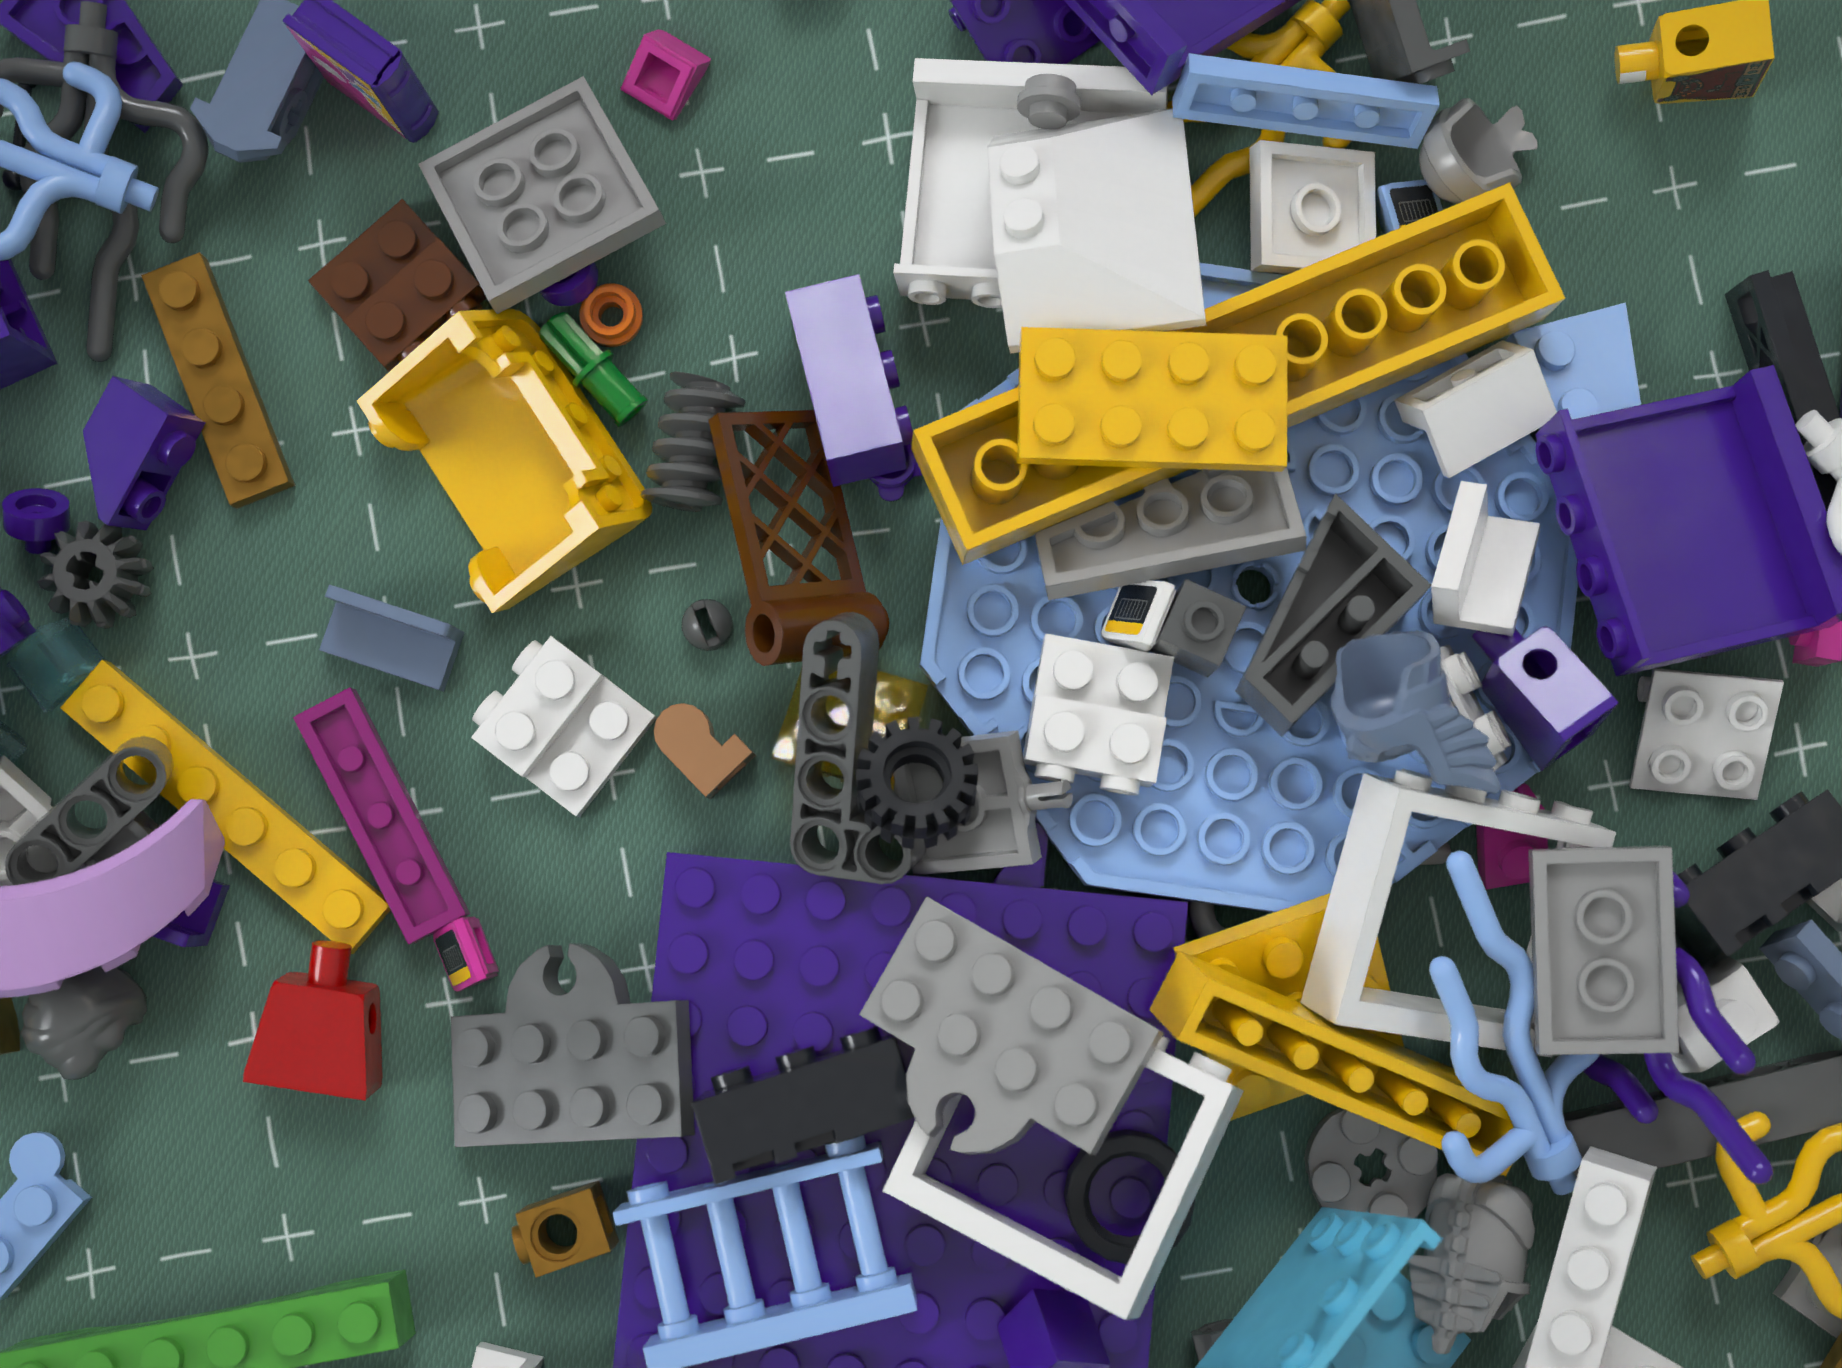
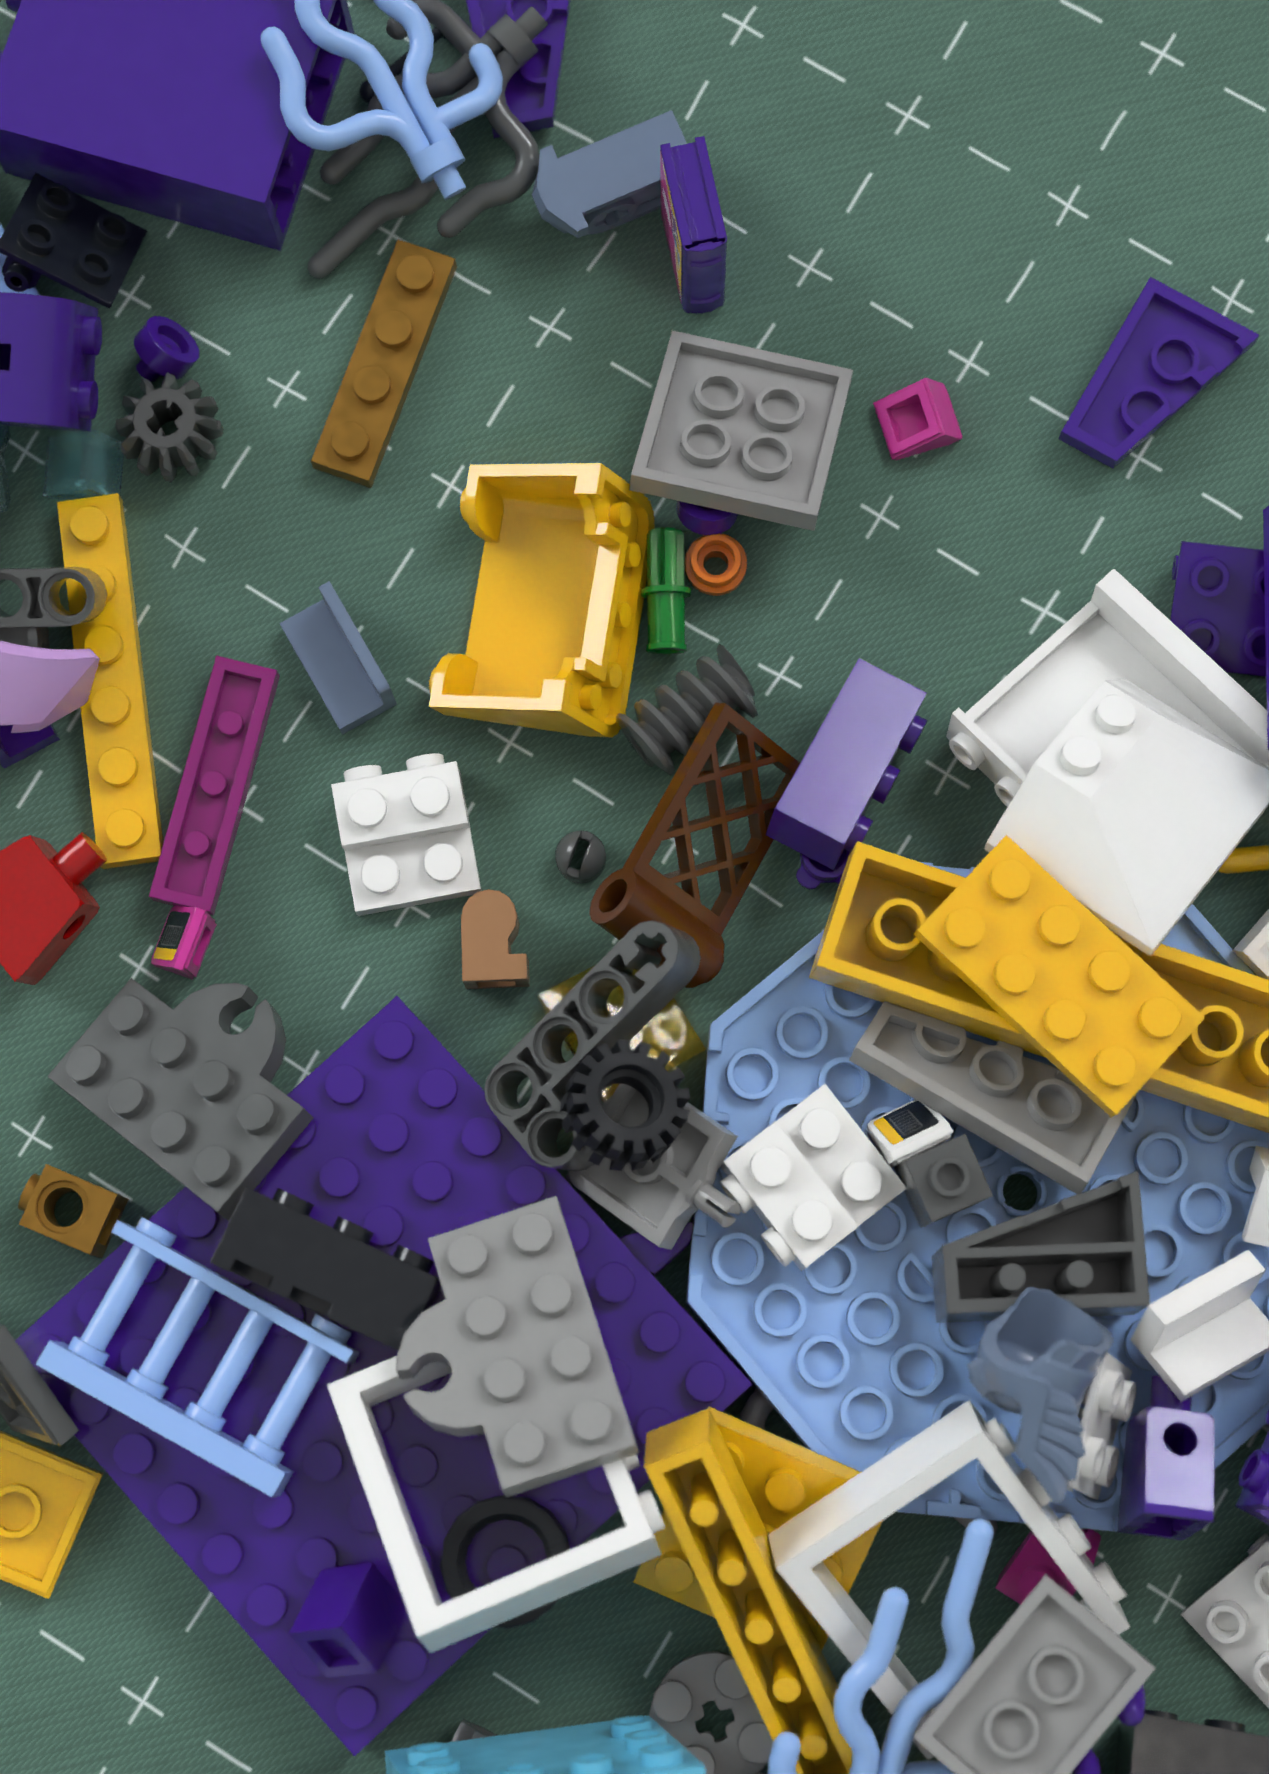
camera: 45 degrees right, 5 degrees down
dark purple slope [83,376,205,531] -> none
reddish brown plate [308,199,487,372] -> none
light grey plate [1017,74,1081,129] -> none

